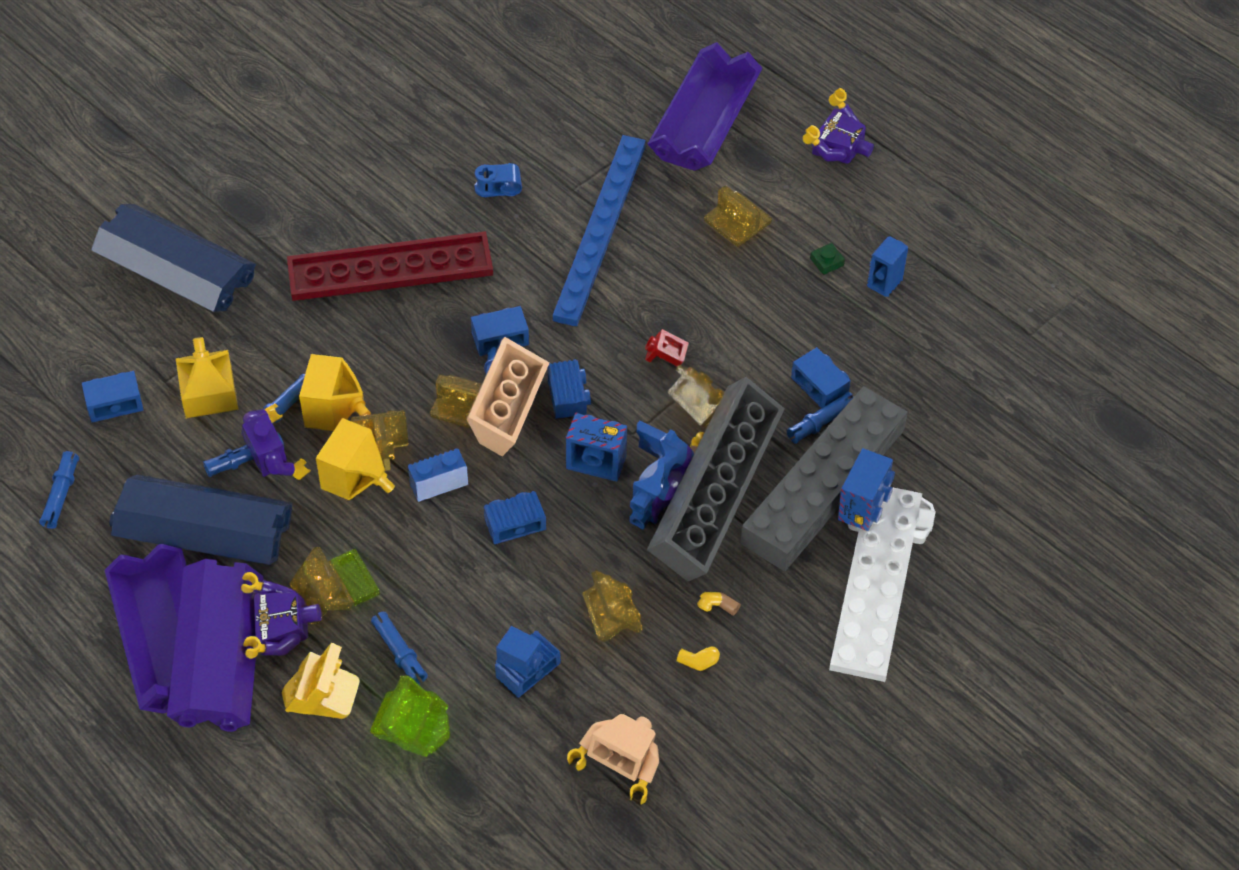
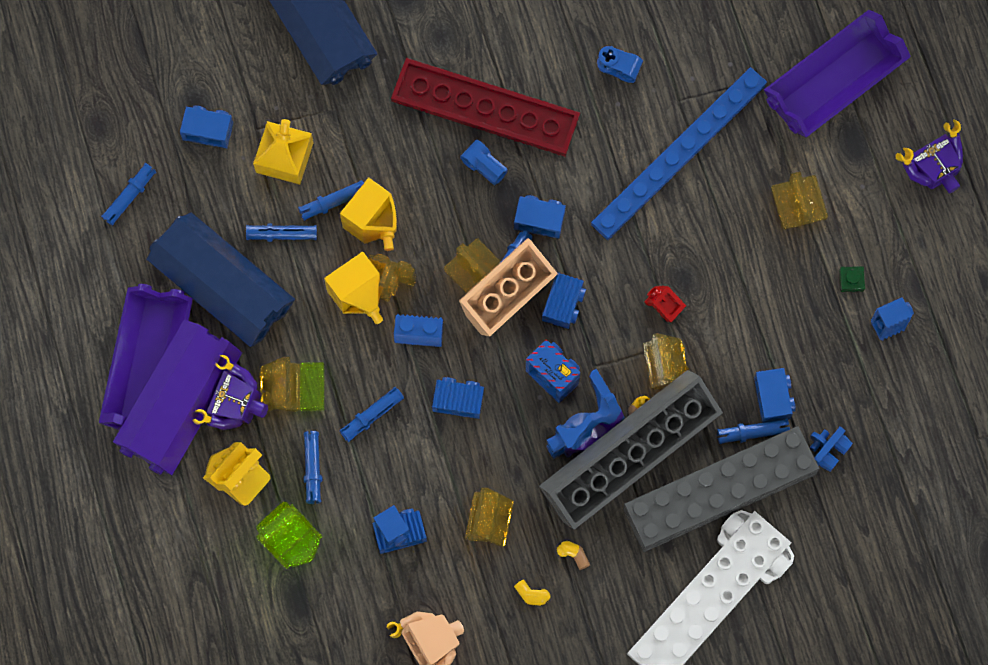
camera: 30 degrees right, 20 degrees up
dark purple torso [242,404,311,480] -> none
blue brick [838,448,895,531] -> none
none -> blue pin [339,387,404,442]
none -> blue piece [460,140,508,186]
none -> blue hips [810,427,853,472]

